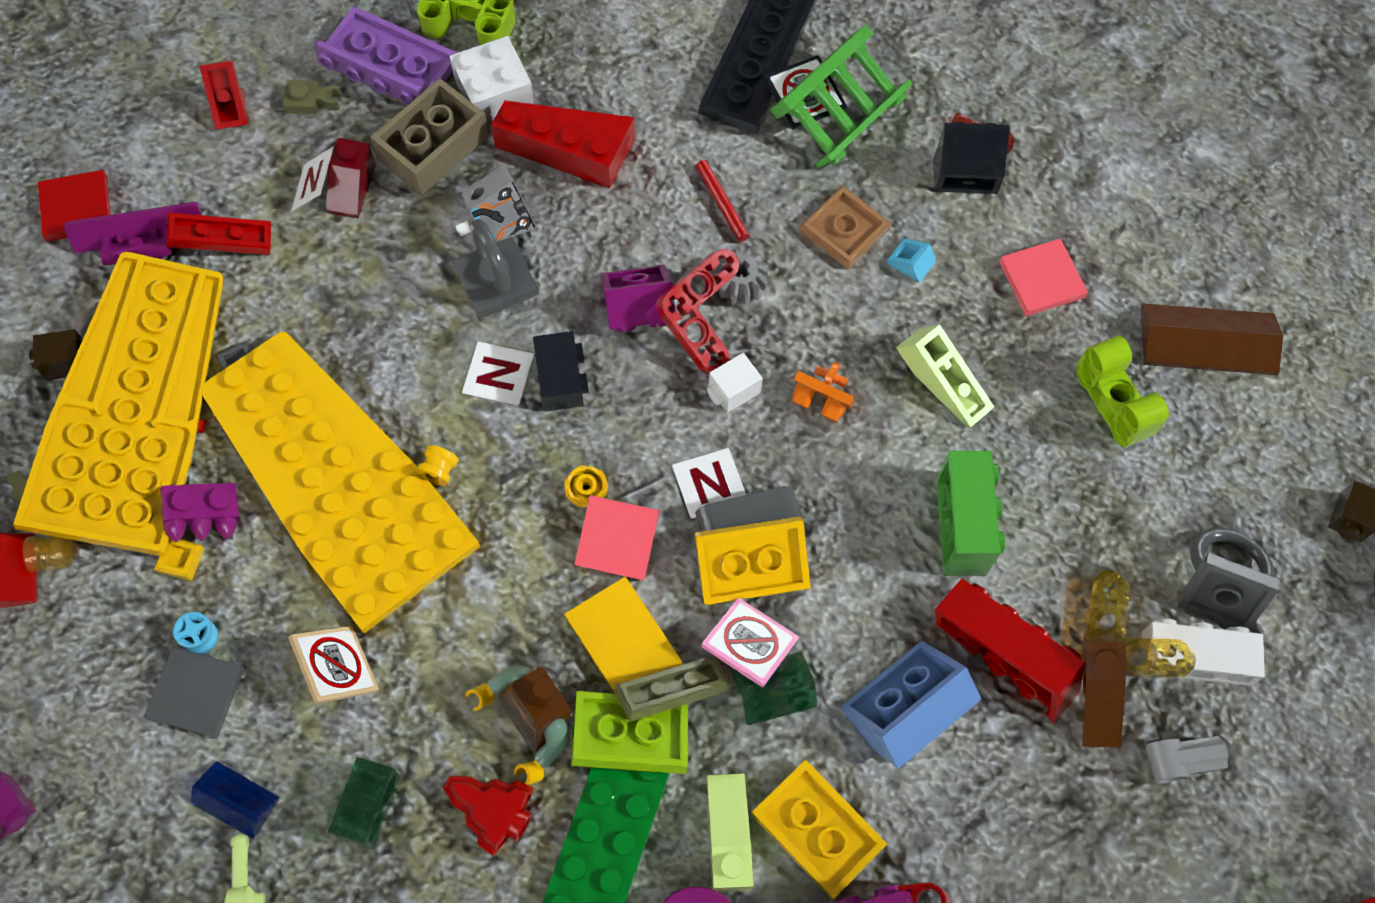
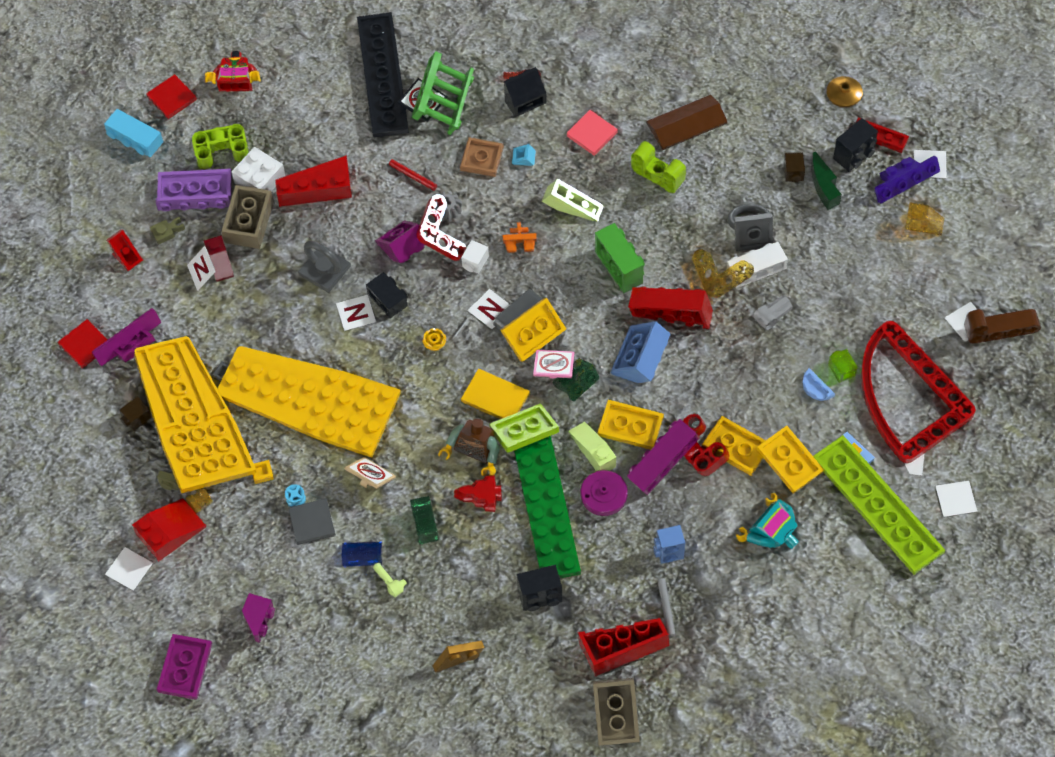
camera: 25 degrees left, 5 degrees down
magenta plate [160,483,239,542] -> none
red tile [166,212,271,255] -> none
yellow wheel [415,445,459,487] -> none
light grey torso [452,164,537,242] -> none
coral tile [574,495,660,580] -> none
olive tile [615,655,732,722] -> none
reddish brown slope [1082,634,1126,748] -> none

